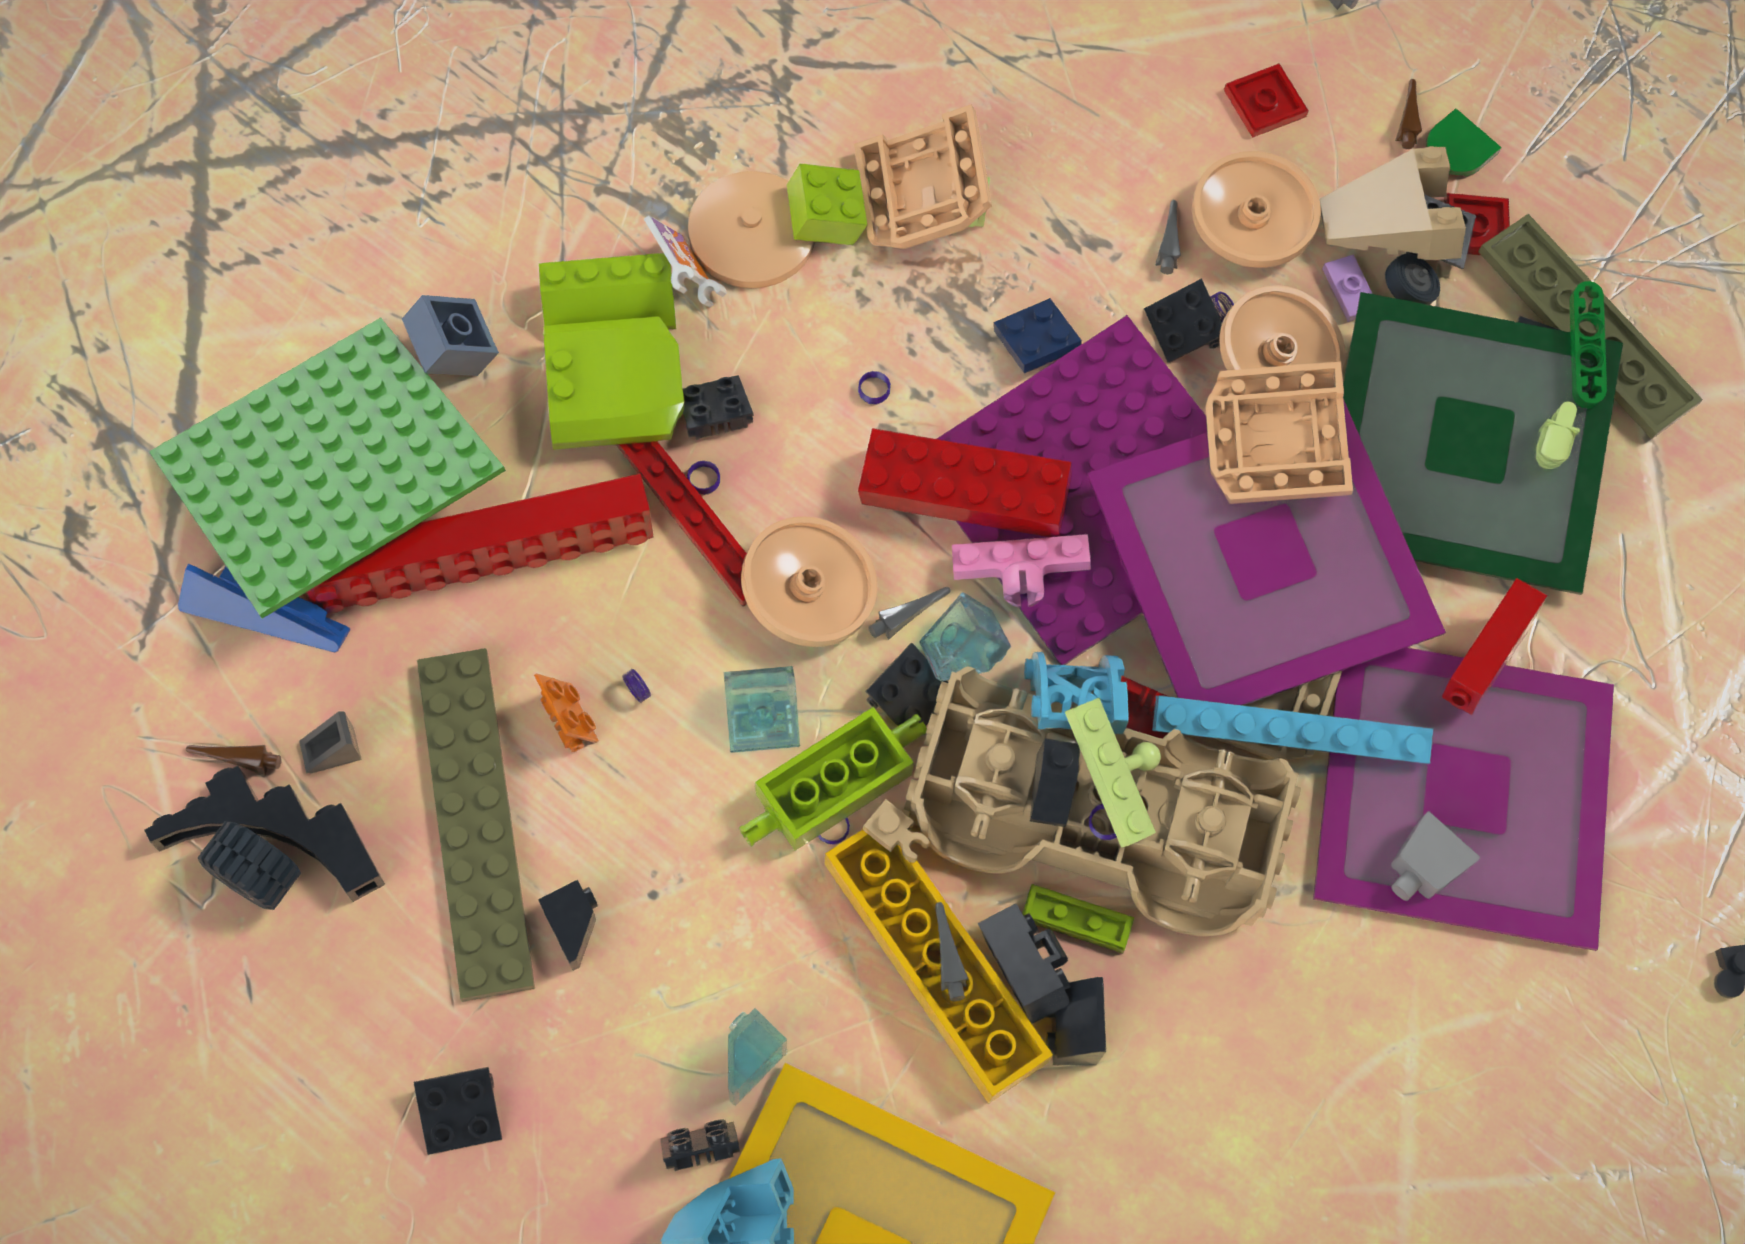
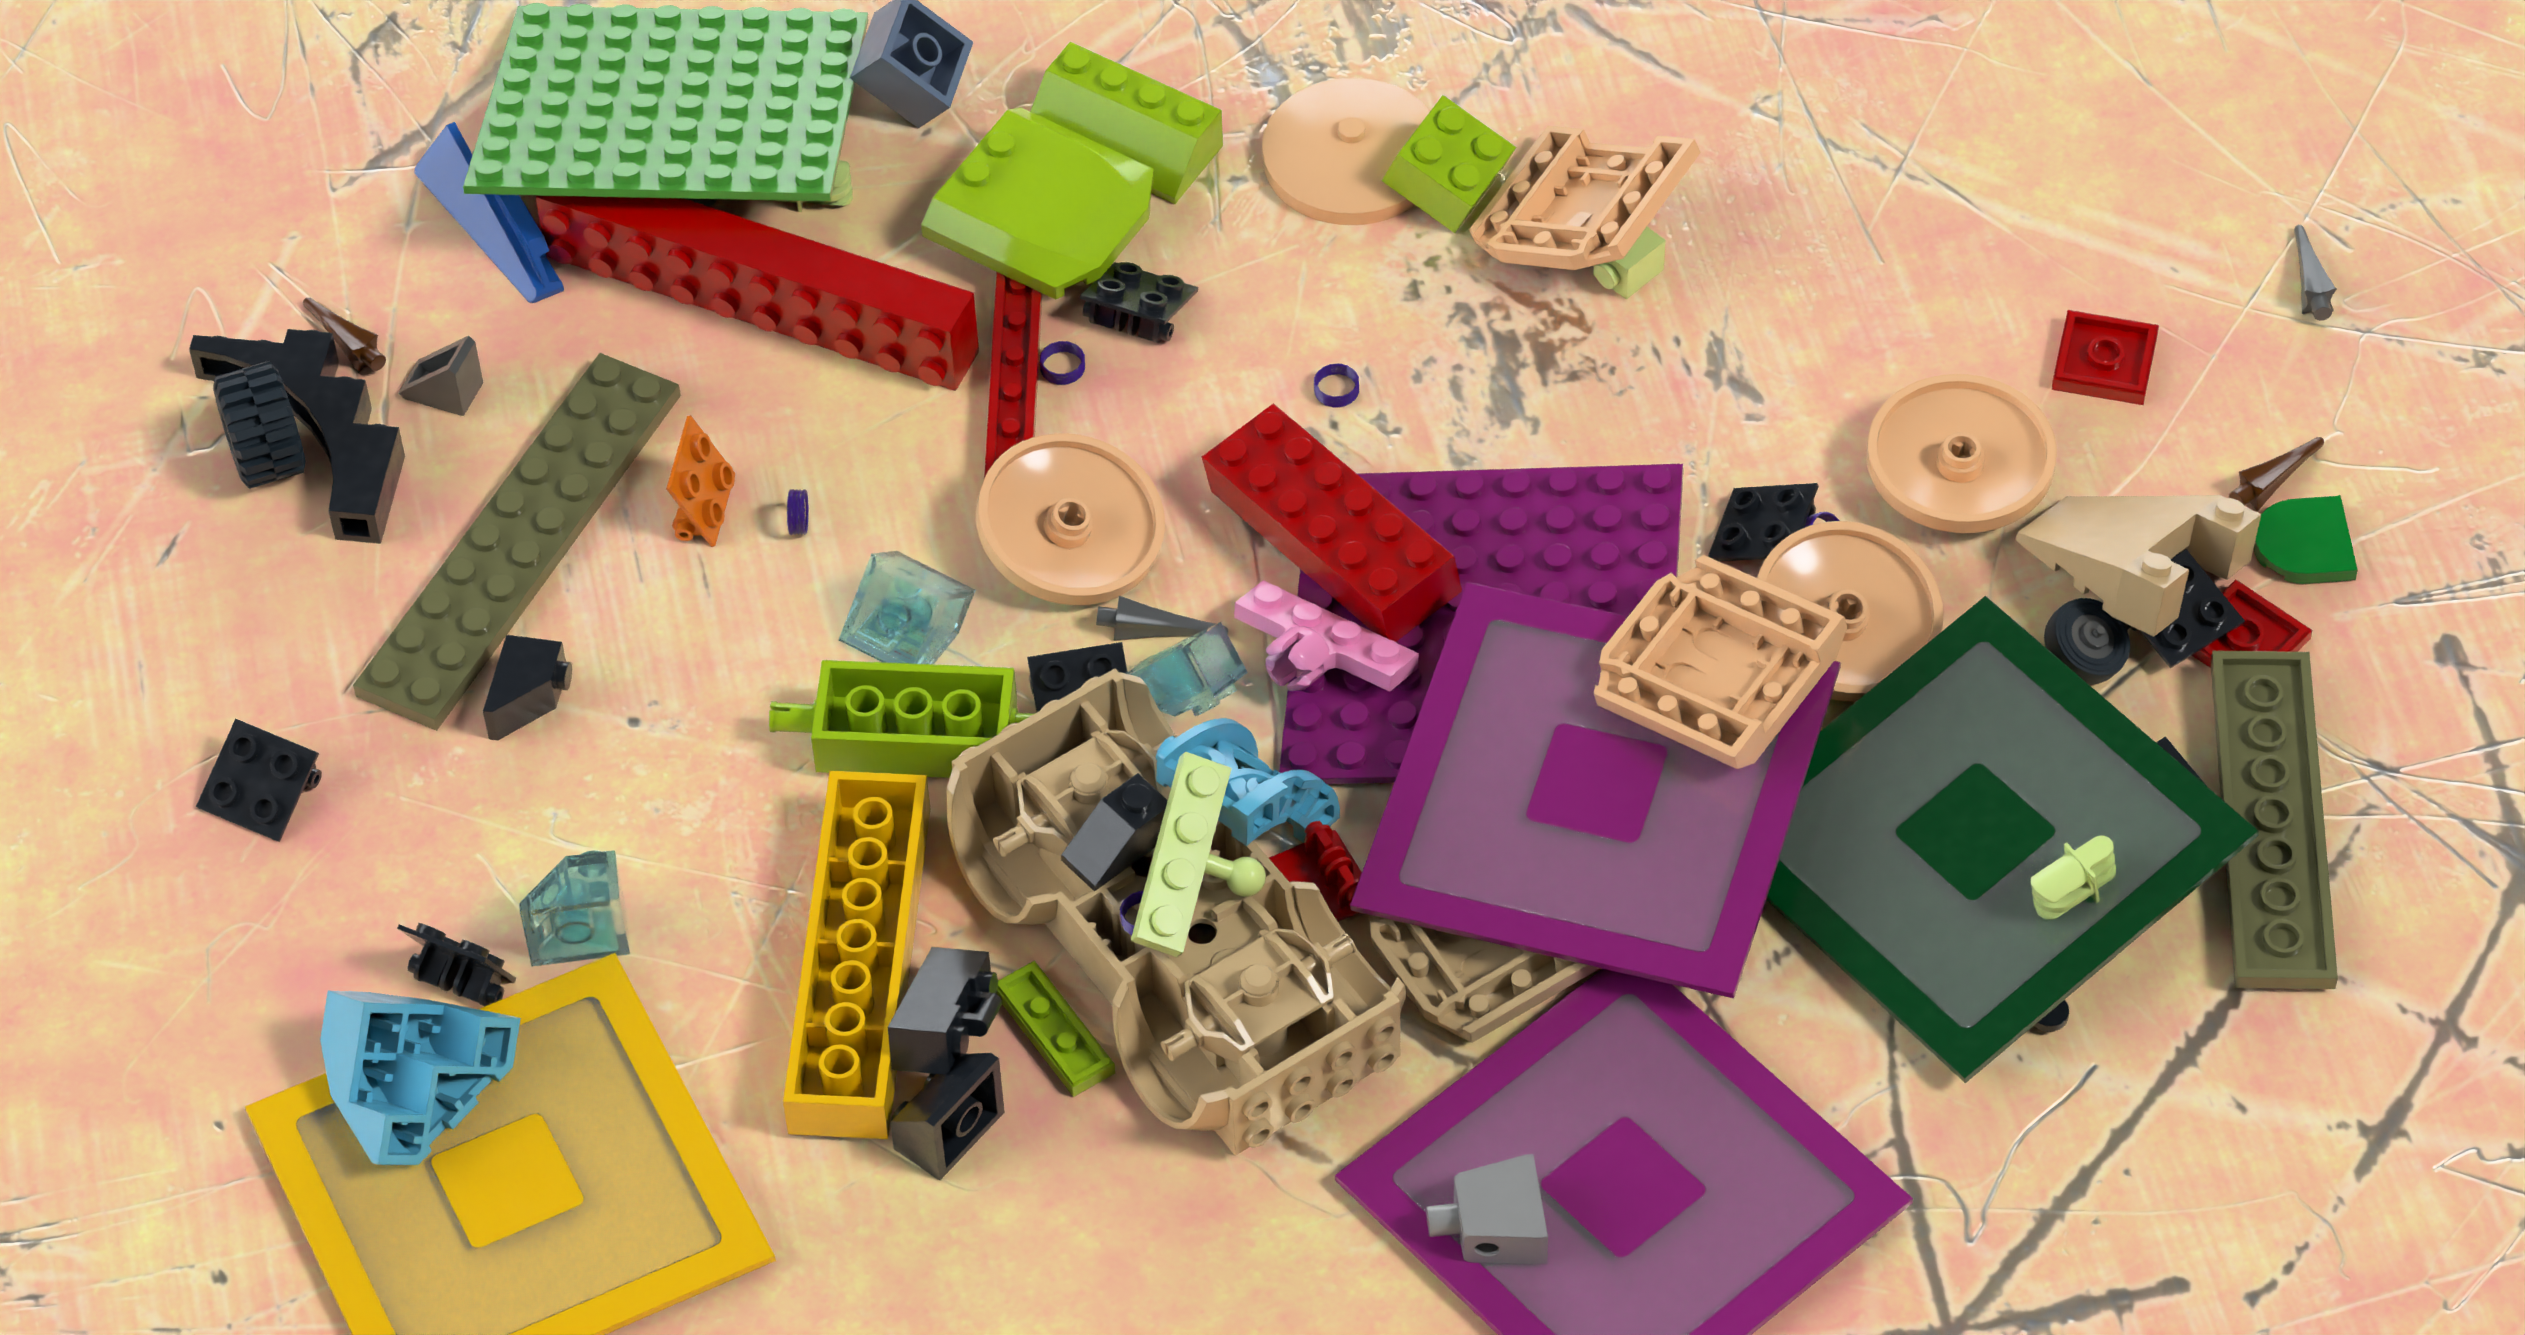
camera: 45 degrees right, 15 degrees down
white flag [644,215,727,308] -> none
tan plate [863,799,930,863] -> none
dark grey piece [935,902,968,1001] -> none
dark blue plate [993,298,1082,374] -> none
medium azure plate [1152,696,1433,764] -> none
dark grey piece [1155,200,1181,275] -> none
lavender plate [1322,254,1373,322] -> none
red slope [1441,578,1548,715] -> none
green beam [1569,281,1607,409] -> none

